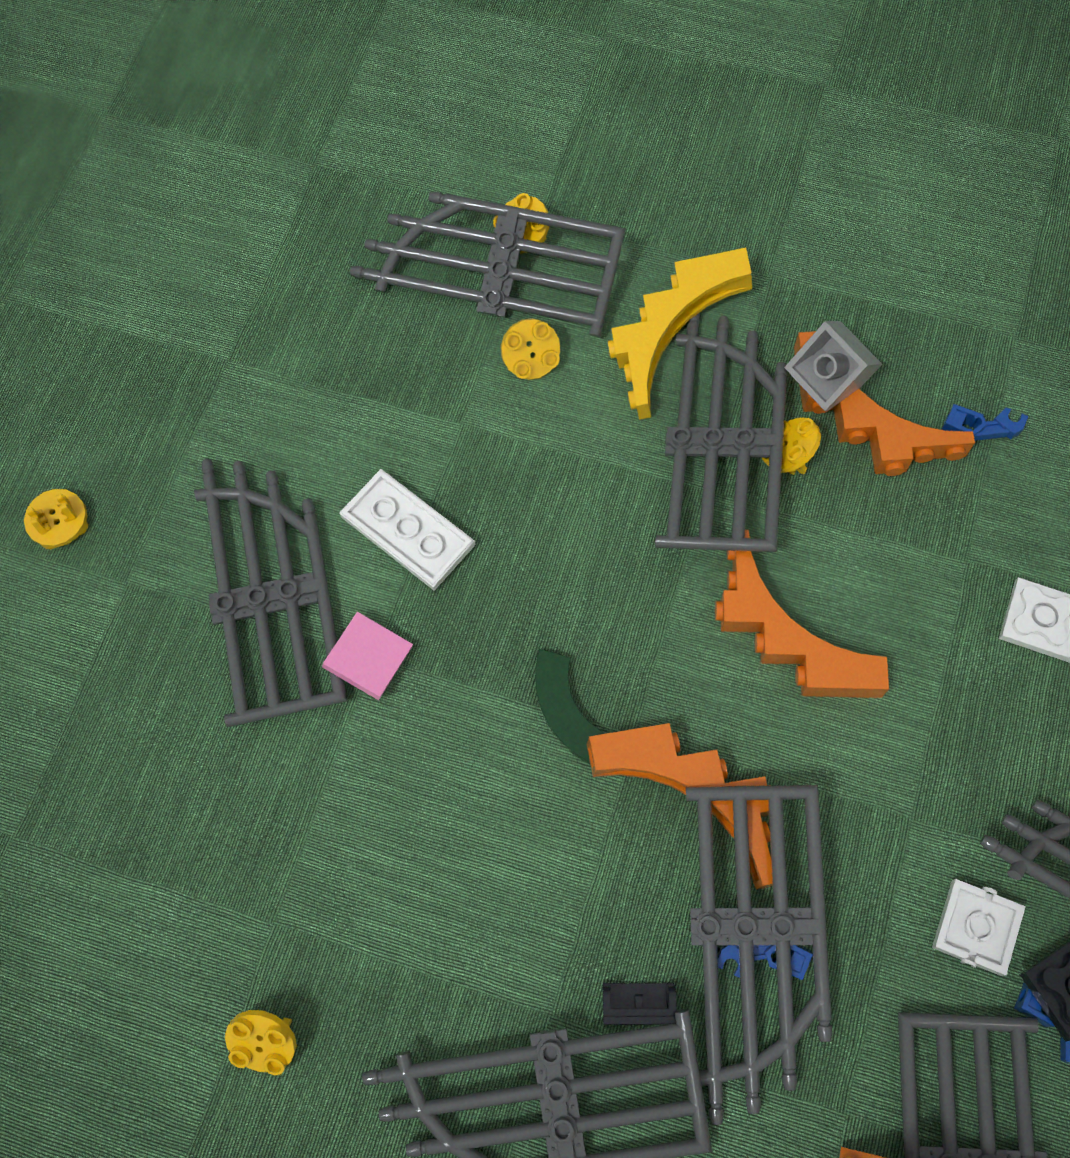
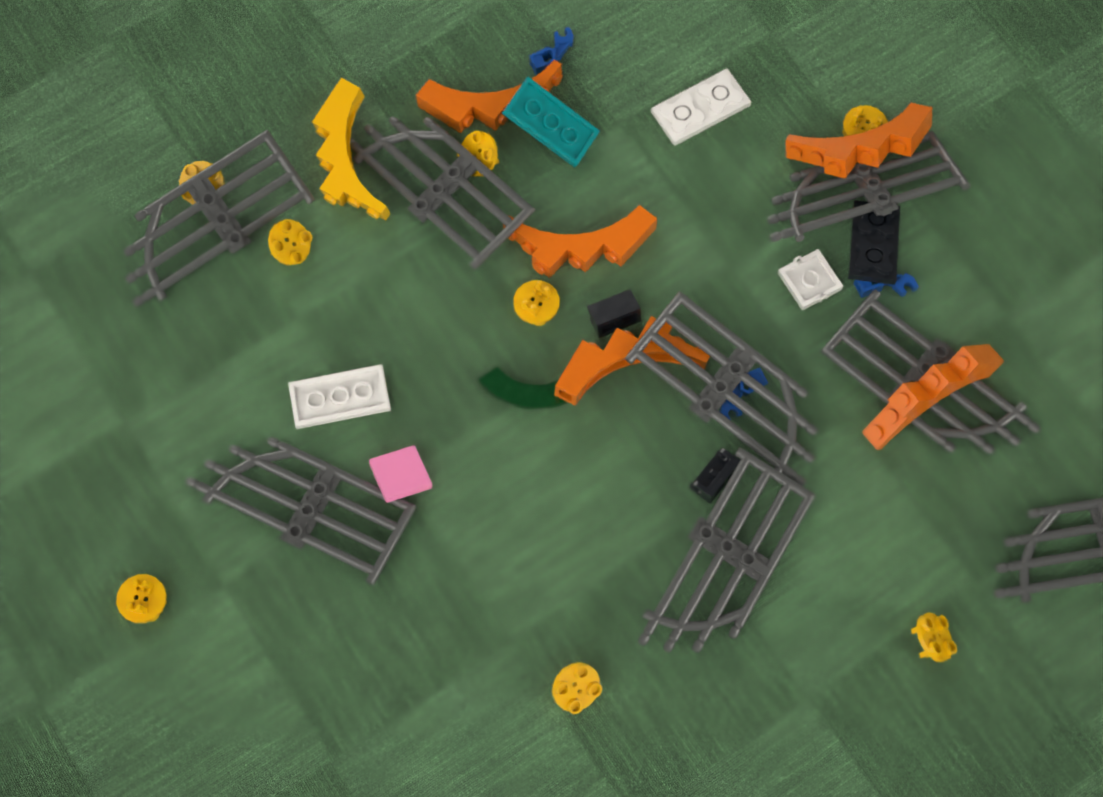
camera: 55 degrees left, 0 degrees up
light grey slope [784,321,882,411] -> none
none -> teal piece [502,76,600,168]
none -> yellow plate [513,280,560,326]
none -> black hinge [587,289,642,338]

